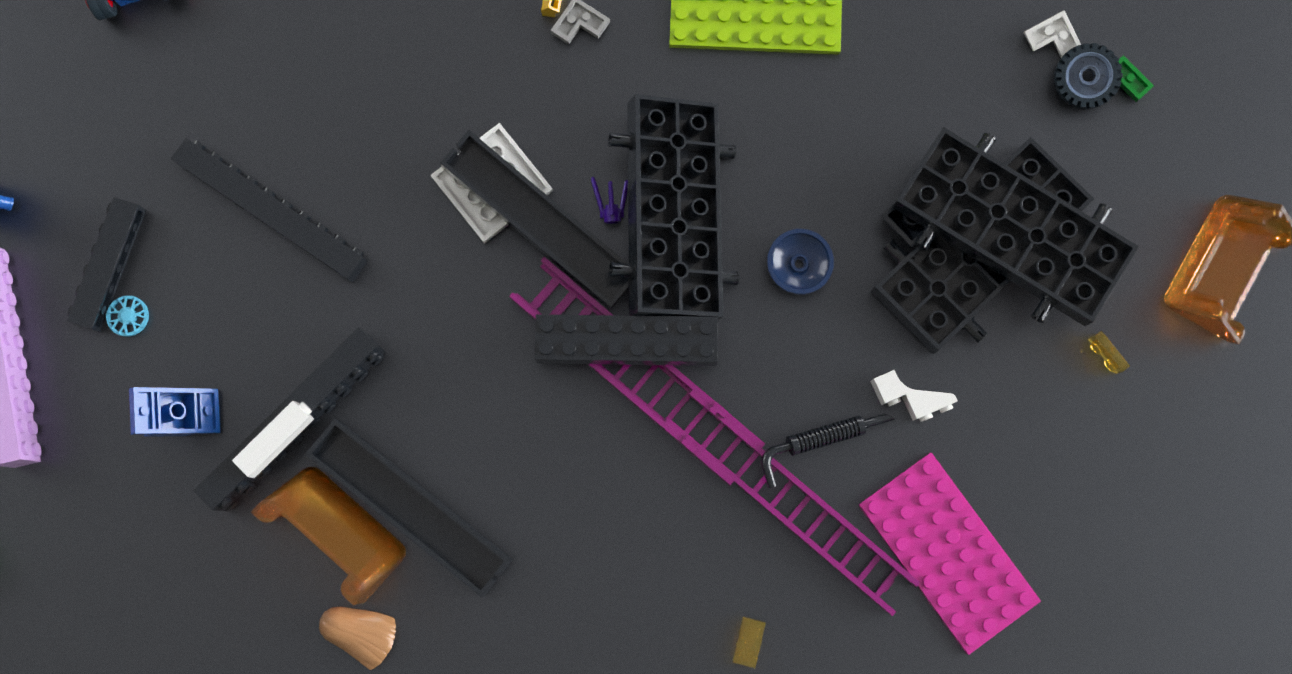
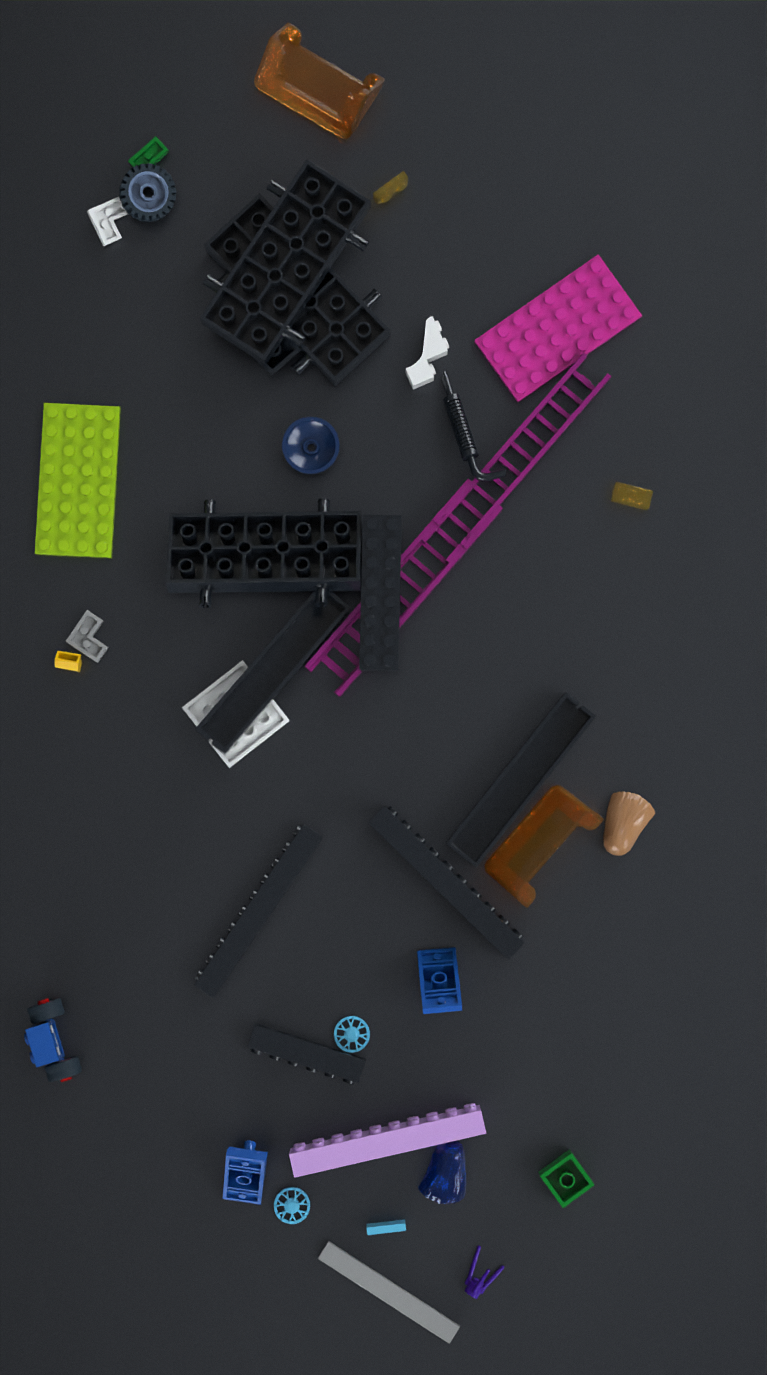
camera: 90 degrees left, 5 degrees up
white brick [232,401,314,478] -> none
dark purple plant [591,177,628,224] -> none

